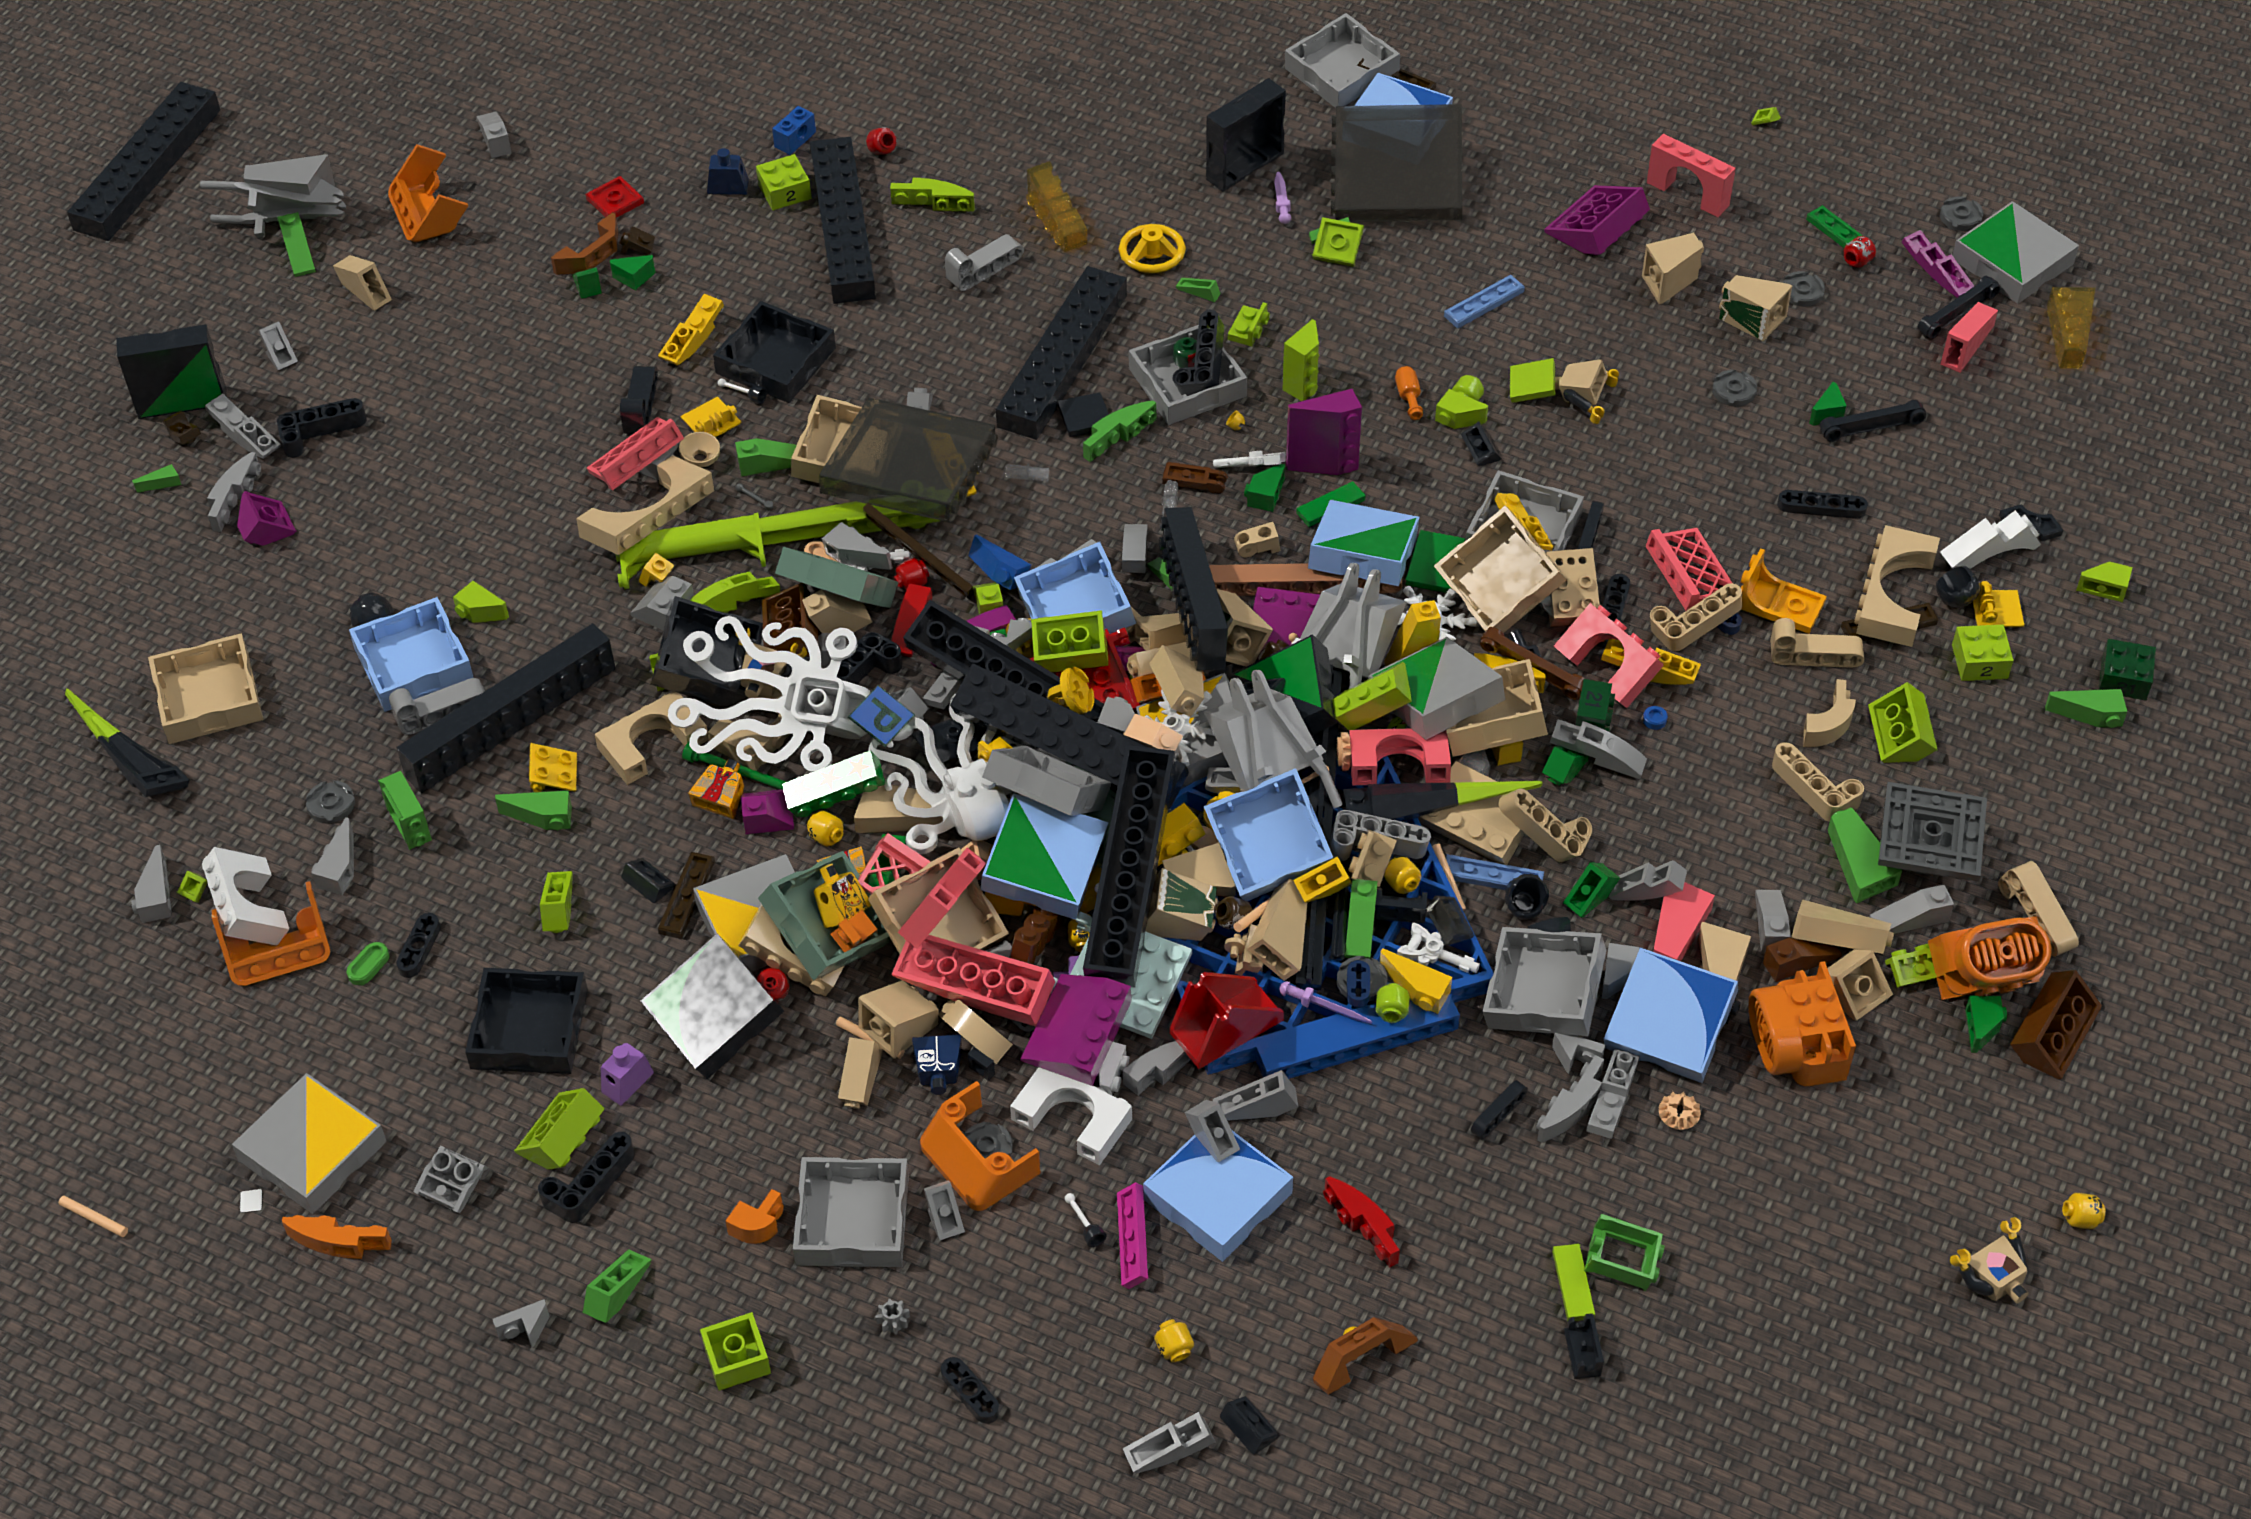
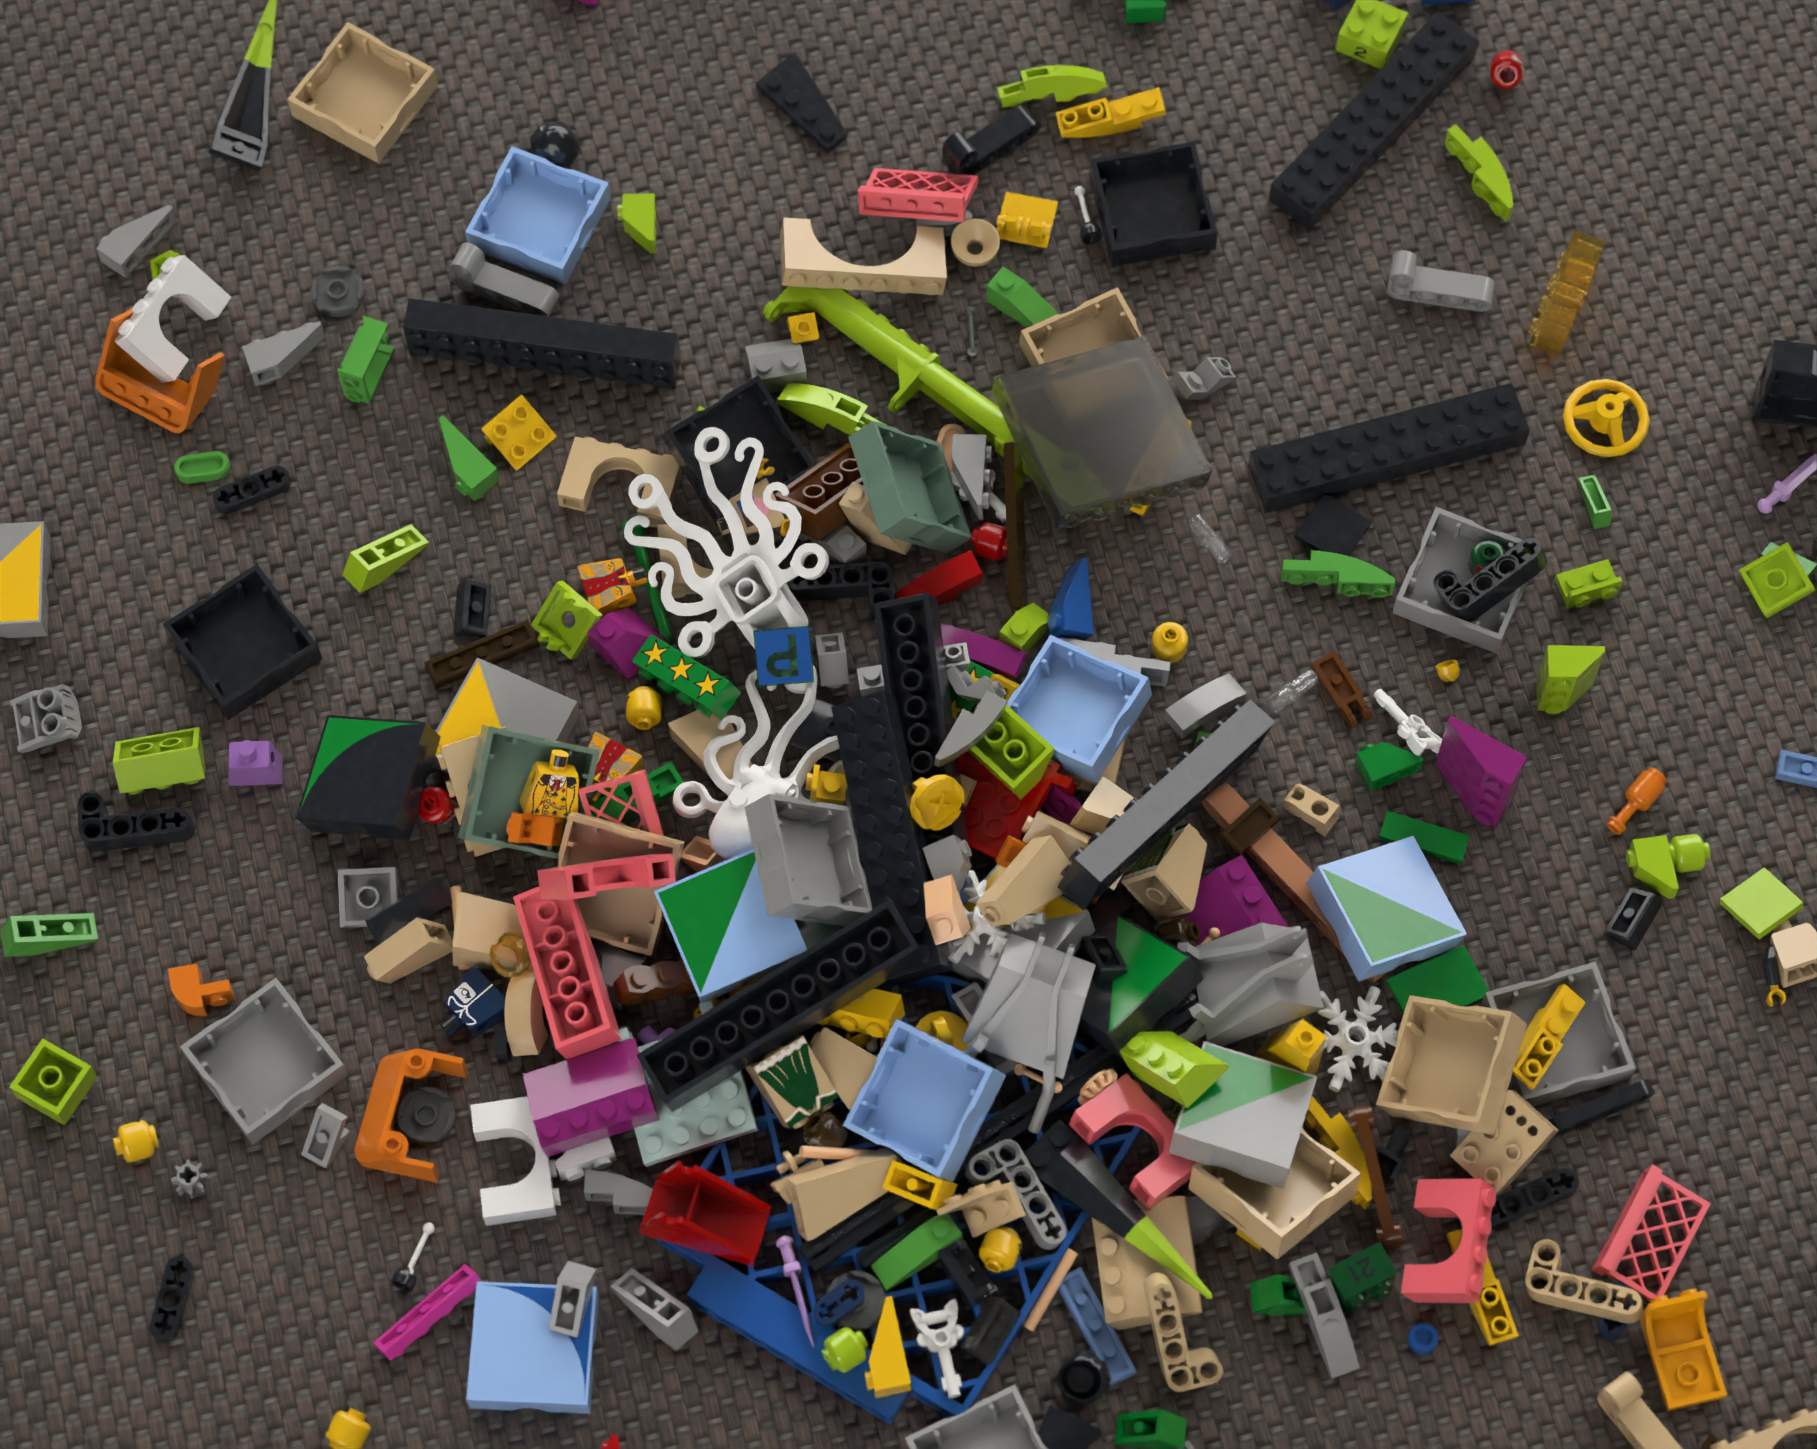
camera: 50 degrees right, 15 degrees up
none -> yellow head [113,1120,159,1162]
none -> light grey slope [338,867,399,928]
none -> black tile [365,877,452,945]
none -> clear yellow piece [489,932,532,978]
none -> lime piece [531,580,602,660]
none -> black wing [756,51,847,154]
none -> light grey slope [934,690,1007,767]
none -> lime slope [998,65,1107,107]
none -> yellow head [1151,622,1188,663]
none -> dark brown tile [1219,798,1281,856]

